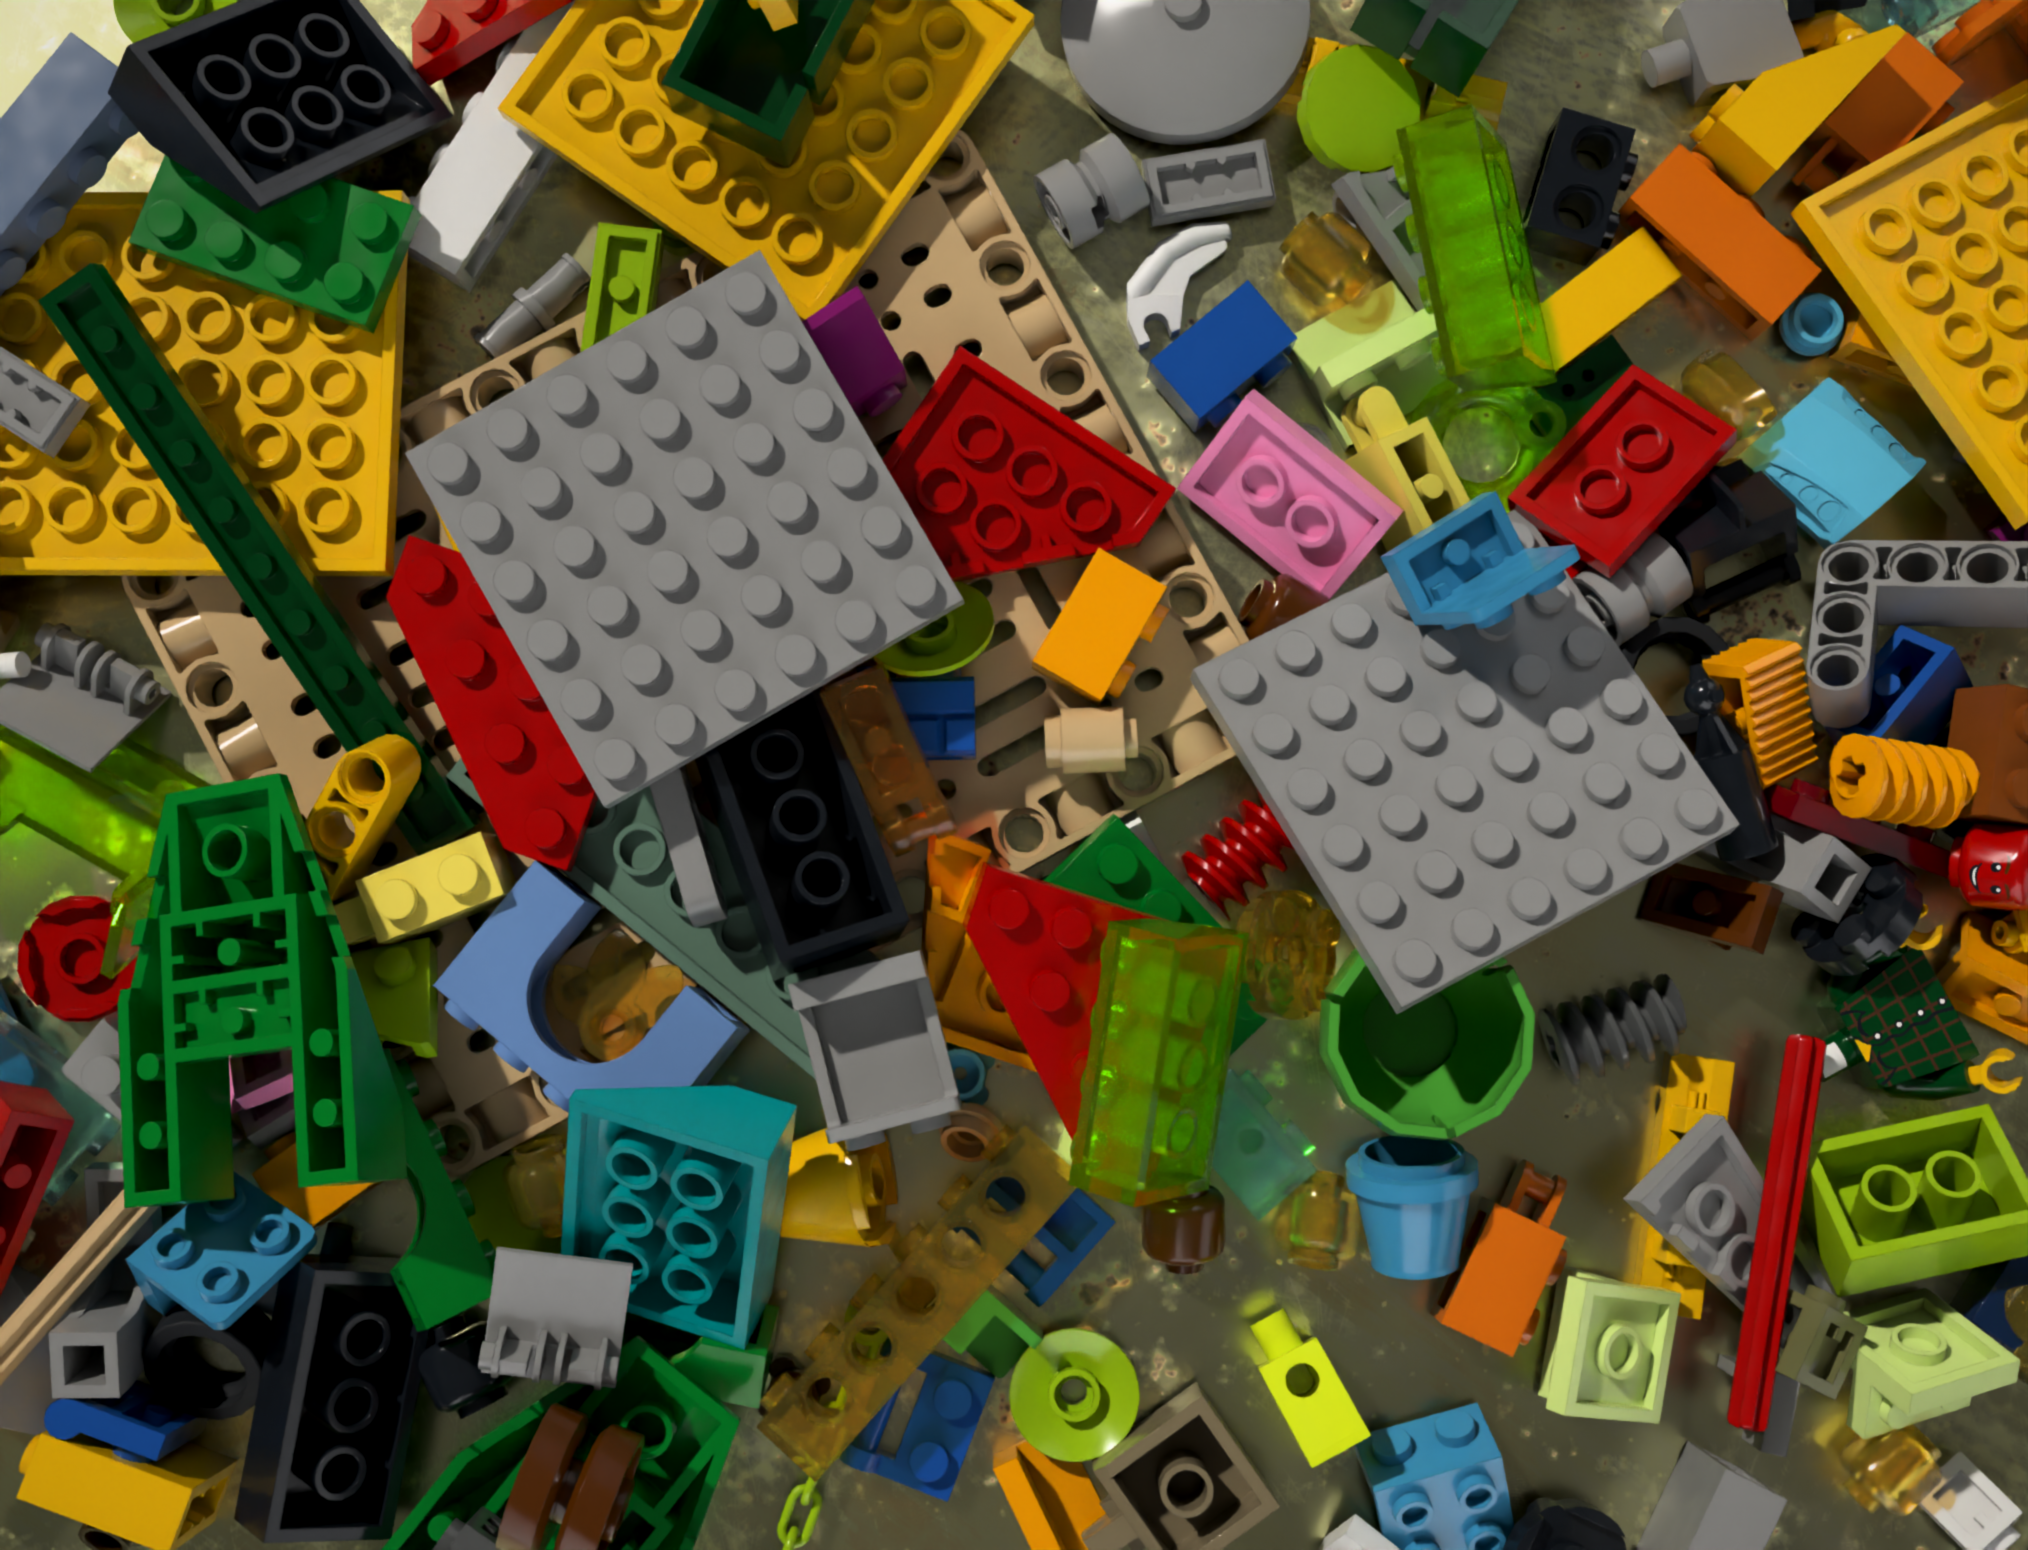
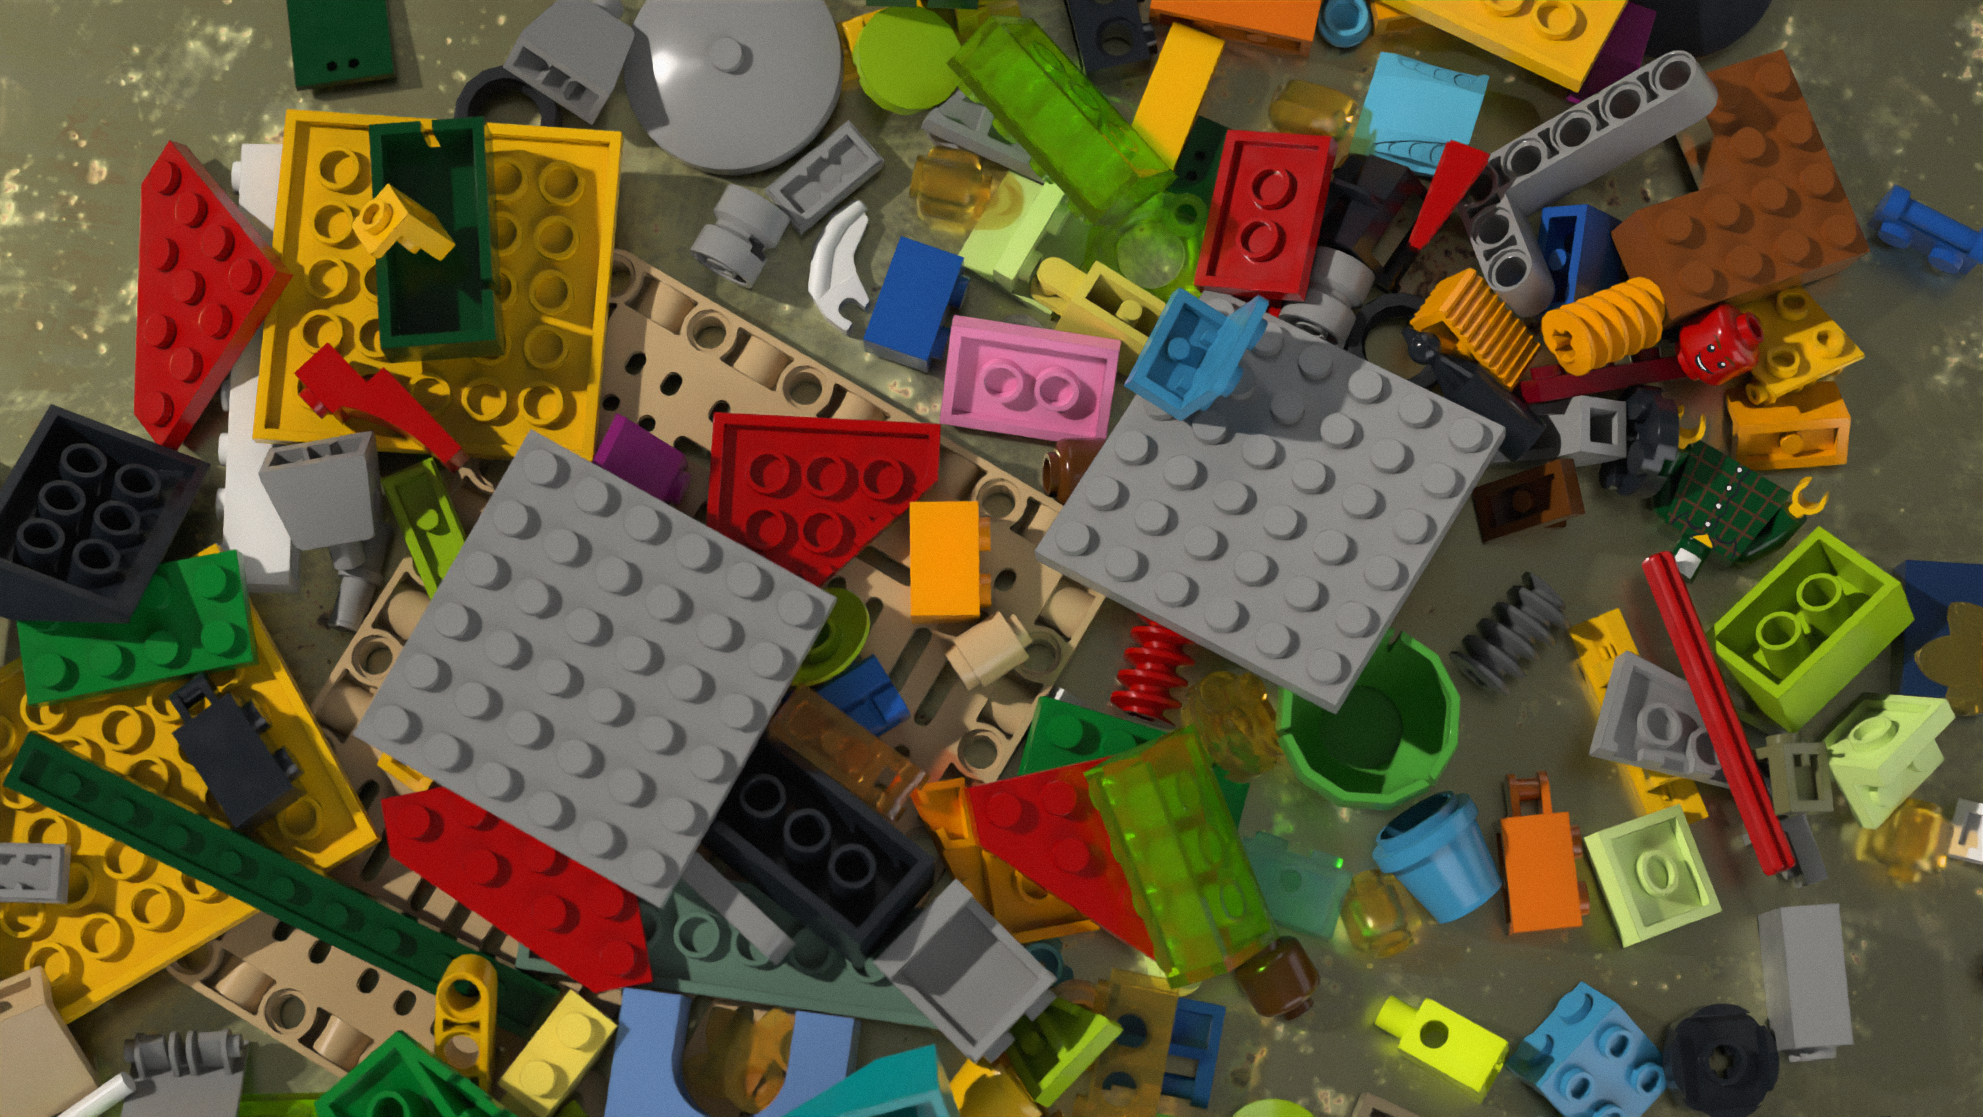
camera: 30 degrees left, 5 degrees down
none -> black brick [168,671,308,833]
none -> light grey torso [258,430,384,570]
none -> red slope [294,342,470,474]
none -> lime wing [1005,997,1123,1108]
none -> red slope [1407,139,1491,254]

